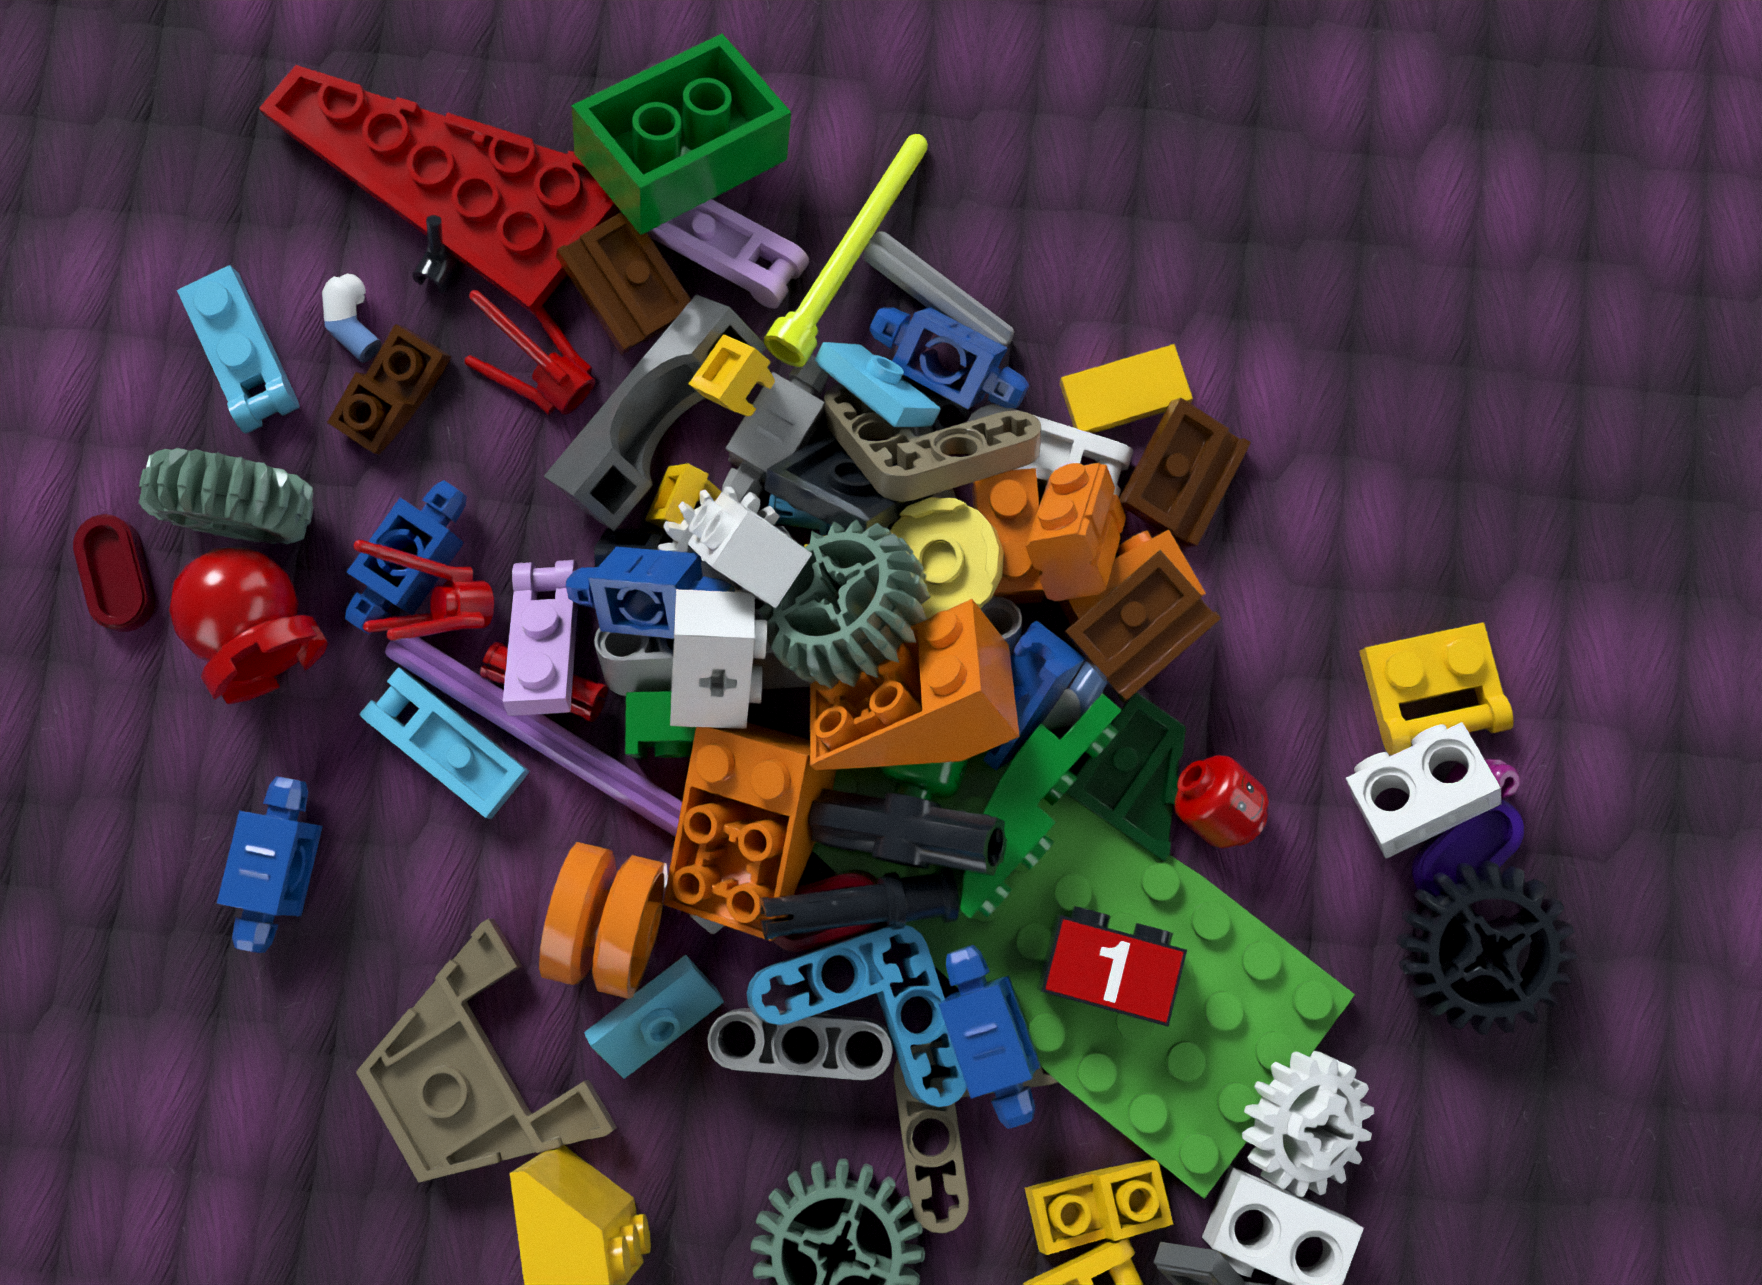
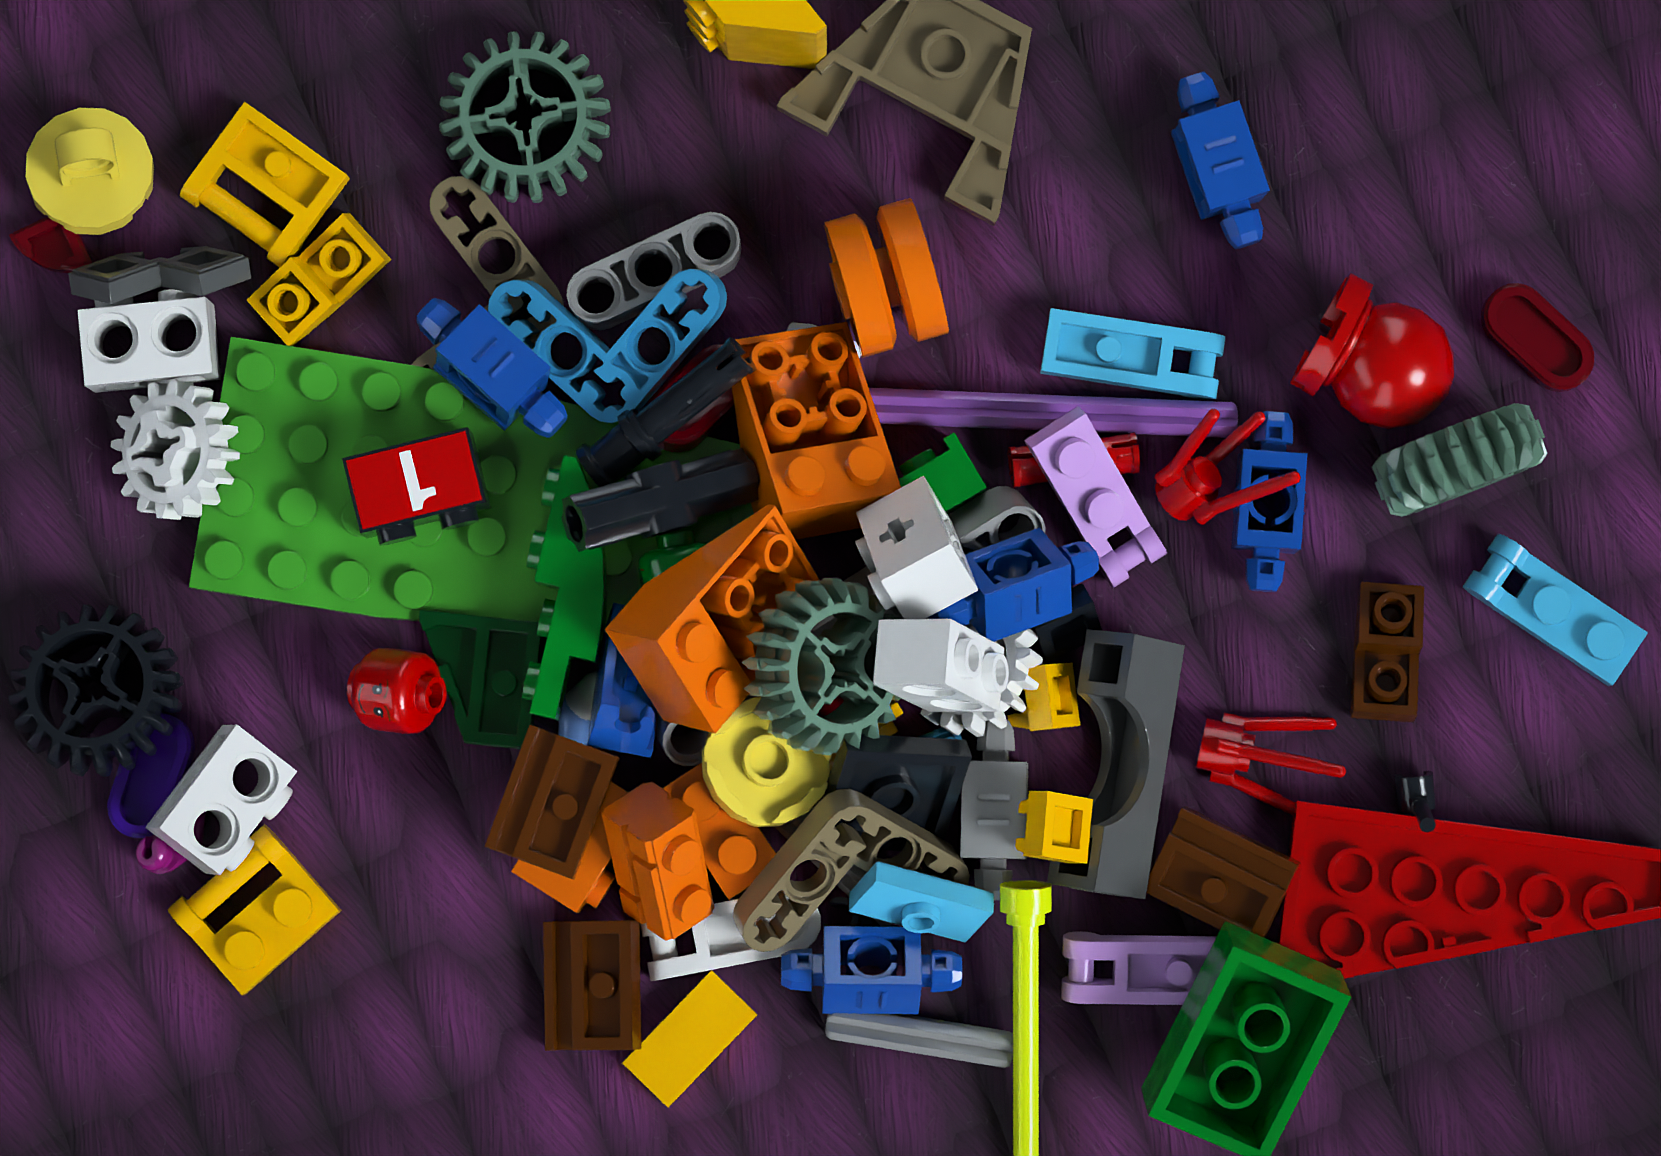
camera: 145 degrees right, 5 degrees up
arm [322,273,382,363] -> none
medium azure plate [584,955,724,1079] -> none

